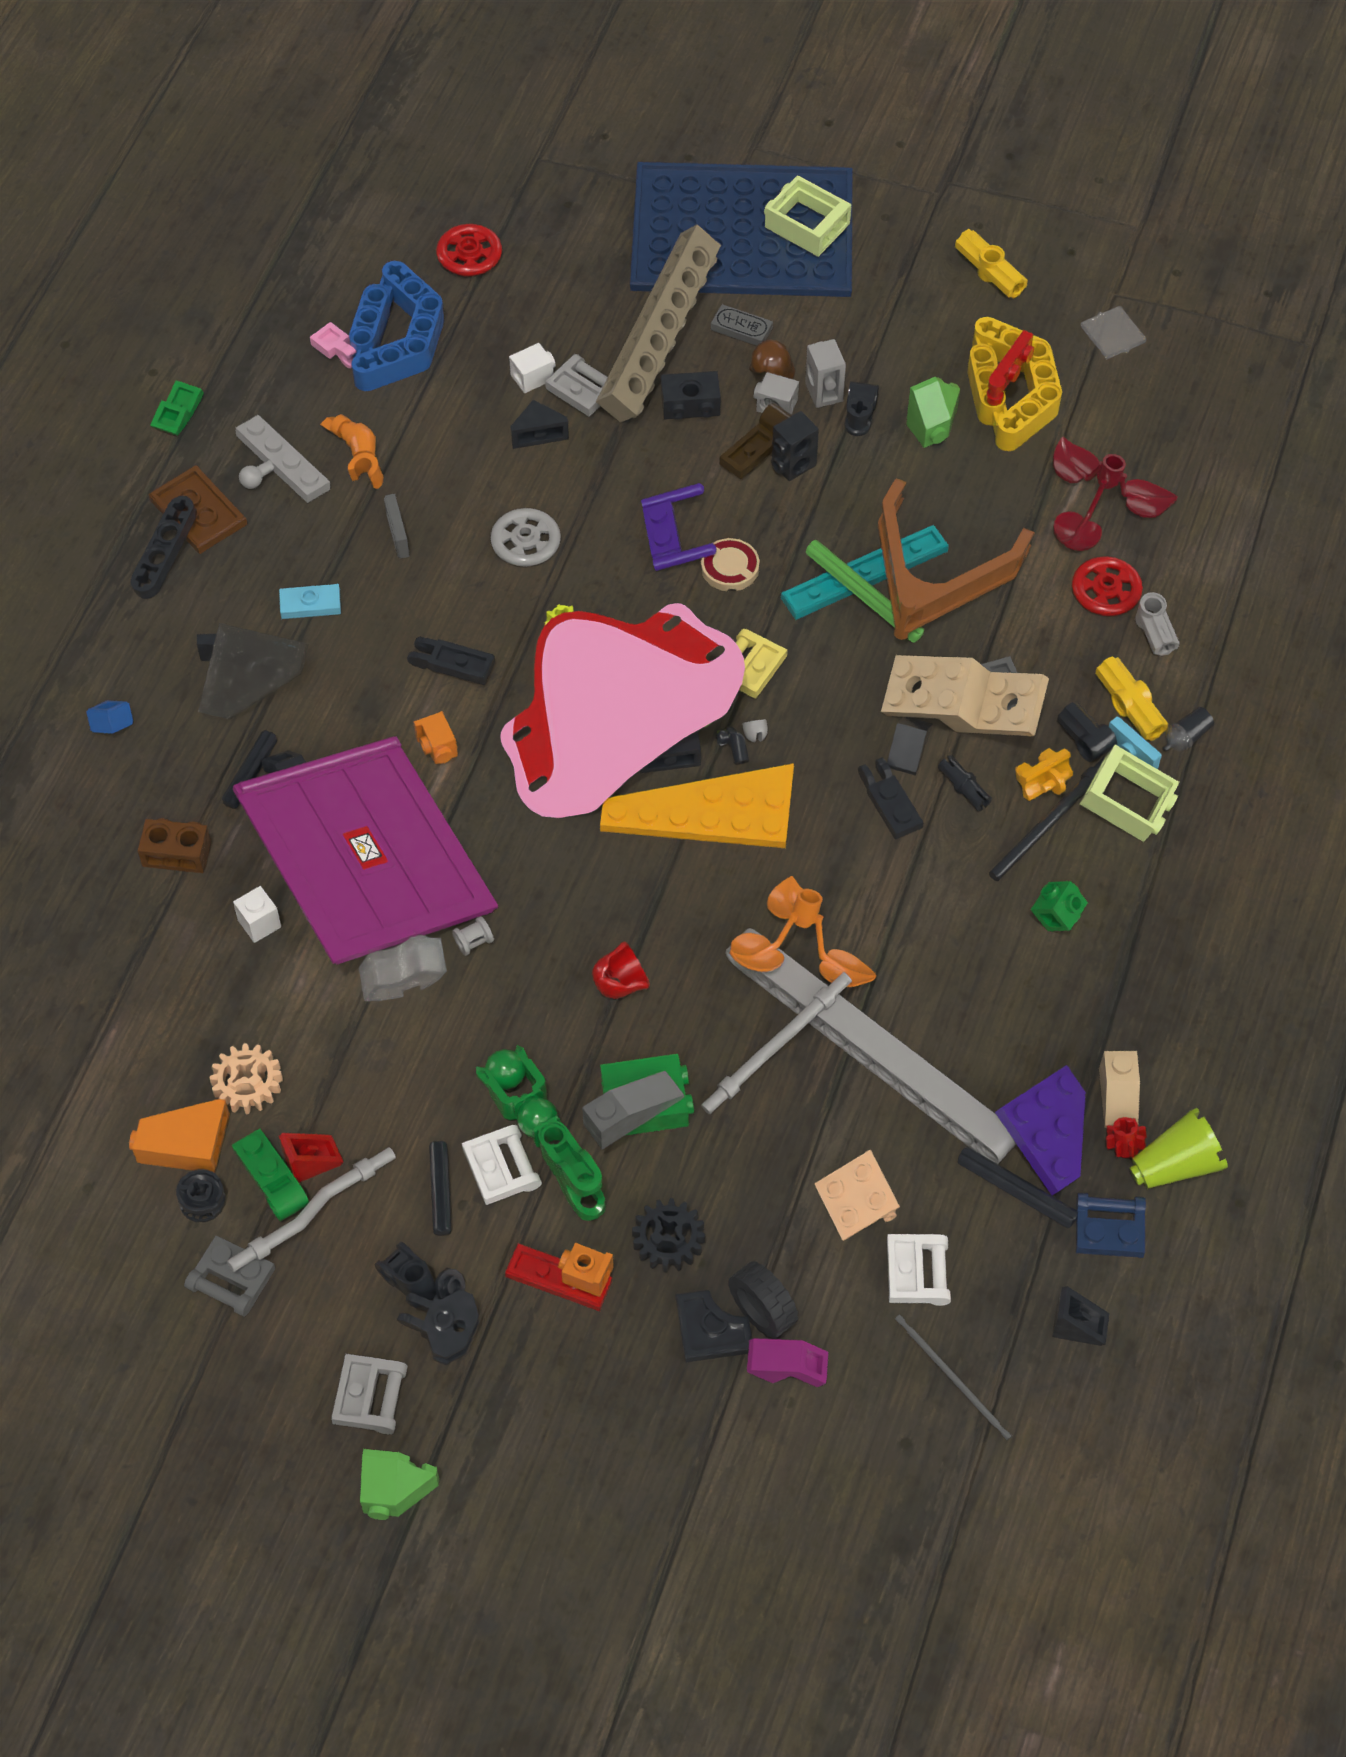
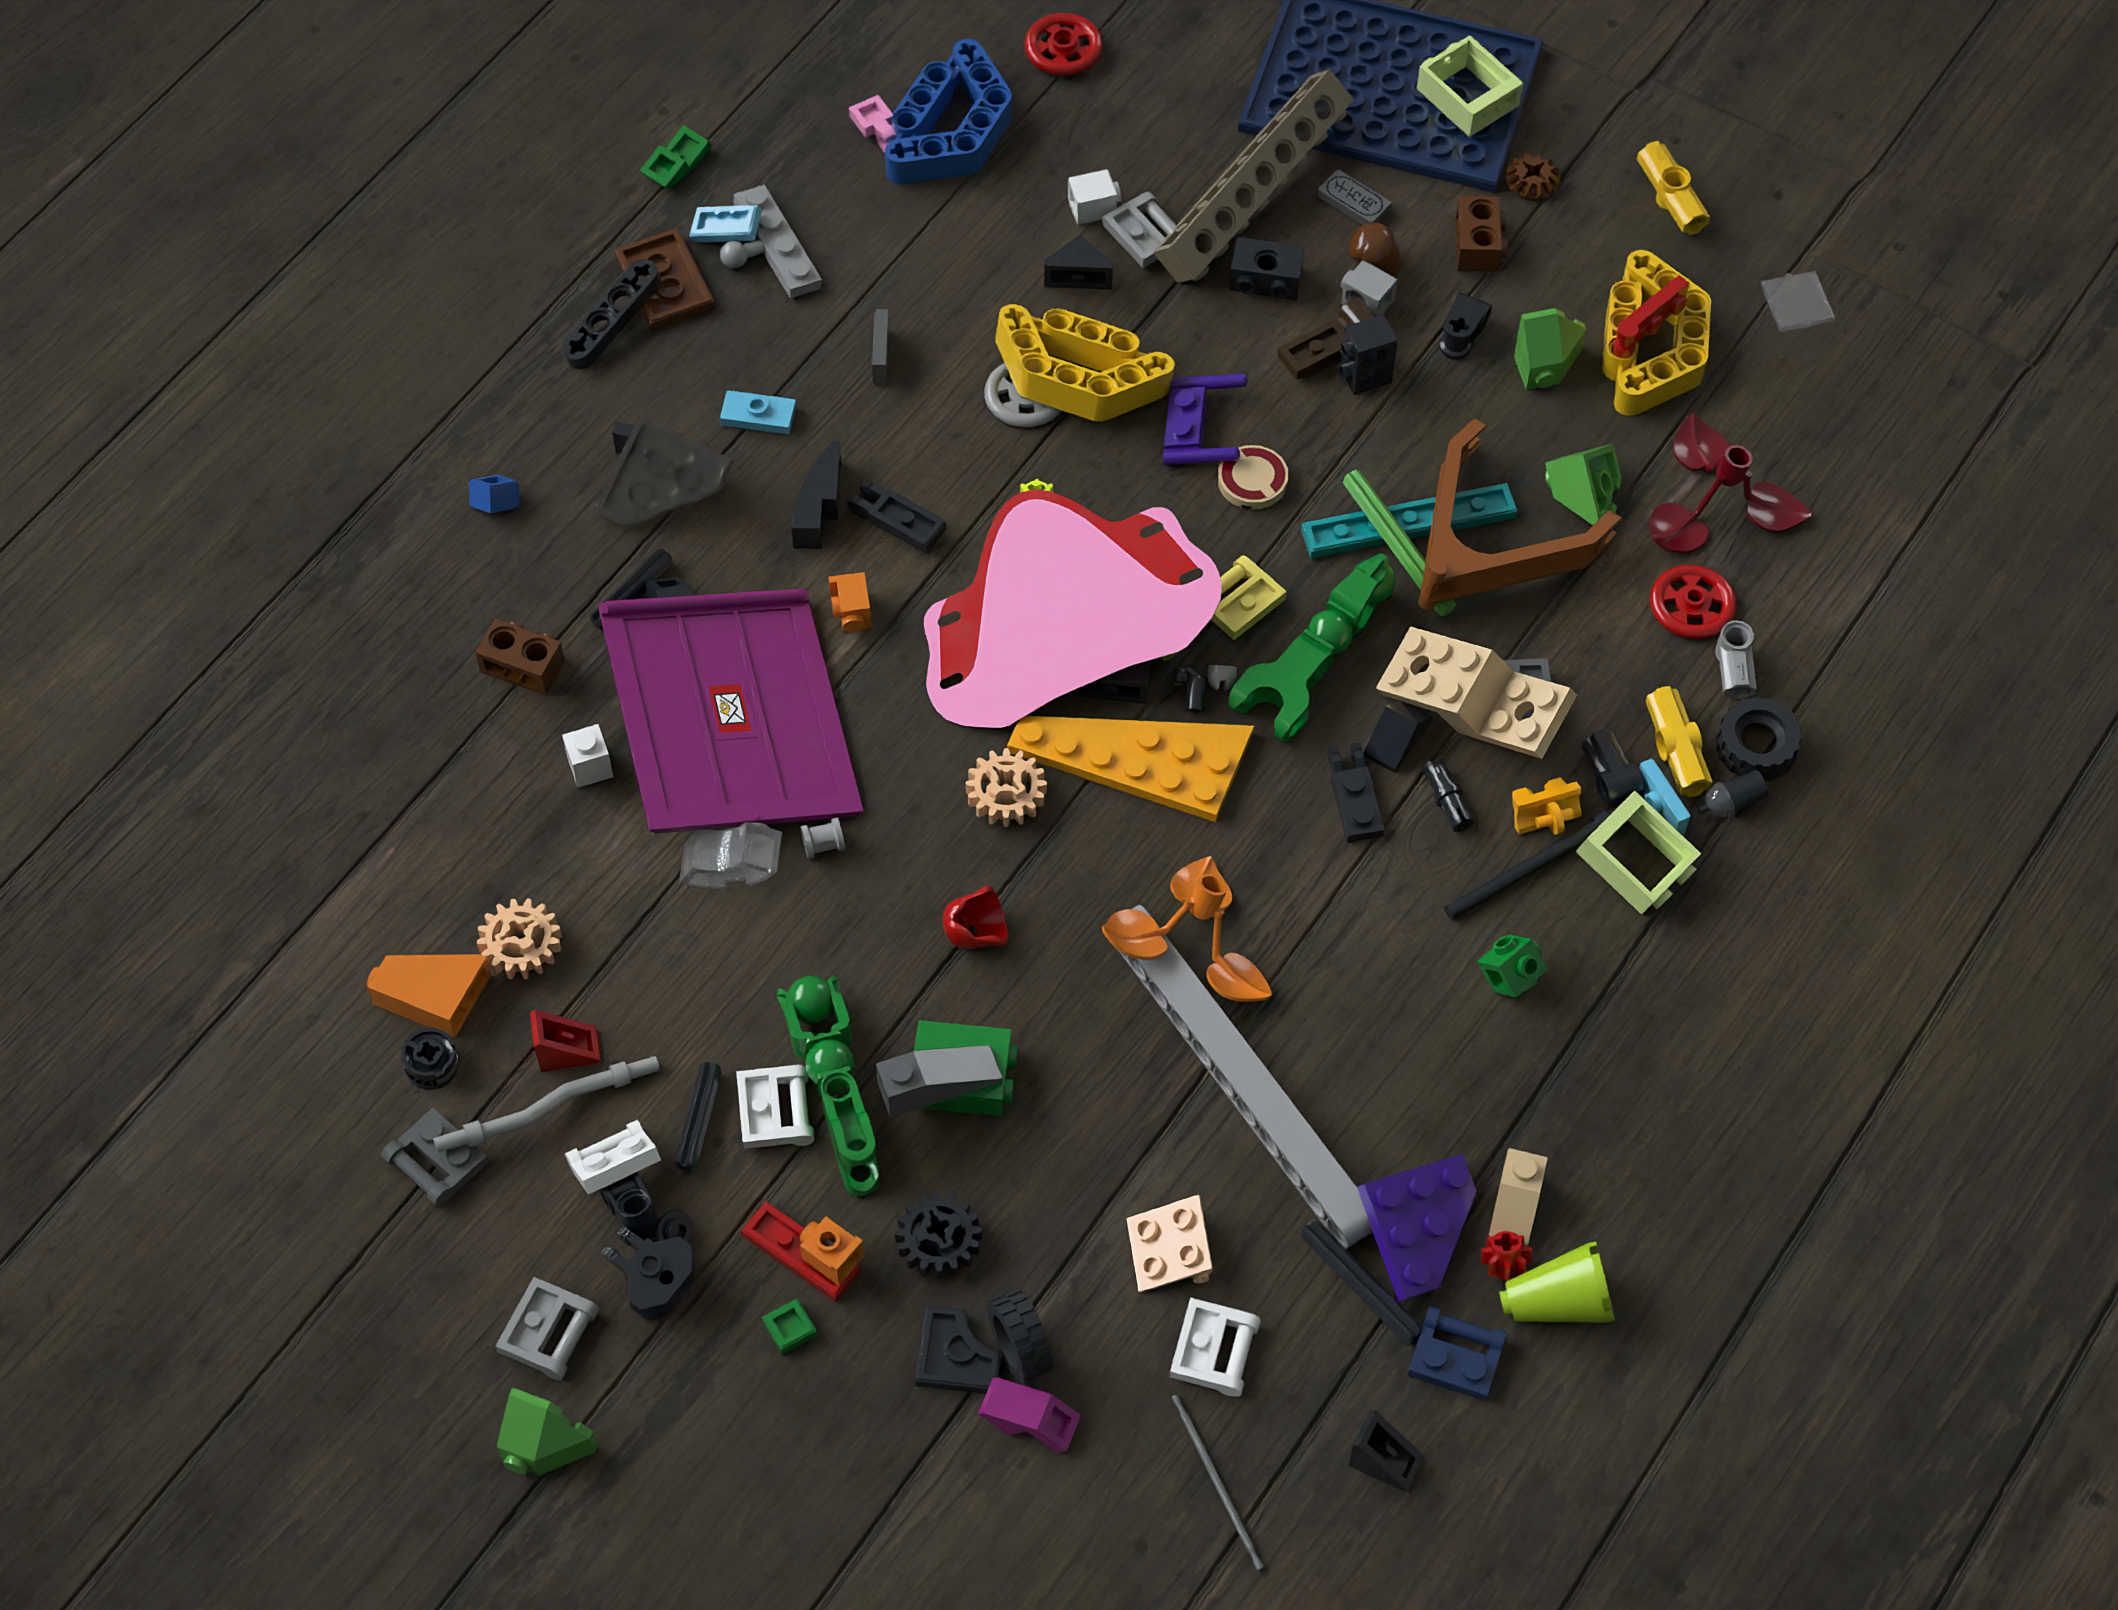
camera: 15 degrees right, 0 degrees up
green plate [231,1129,309,1222] -> none
orange piece [320,414,384,489] -> none
light grey bar [701,972,852,1114] -> none
light grey brick [805,339,846,408] -> none
none -> white plate [565,1120,661,1194]
none -> medium azure plate [689,205,762,243]
none -> green tile [762,1298,818,1355]
none -> black slope [791,441,842,549]
none -> light nougat gear [966,748,1047,827]
none -> yellow piece [995,304,1175,422]
none -> green piece [1228,553,1396,743]
none -> reddish brown brick [1455,196,1507,272]
none -> reddish brown gear [1506,153,1560,199]
none -> bright green slope [1545,444,1622,525]
none -> black tyre [1716,697,1802,782]

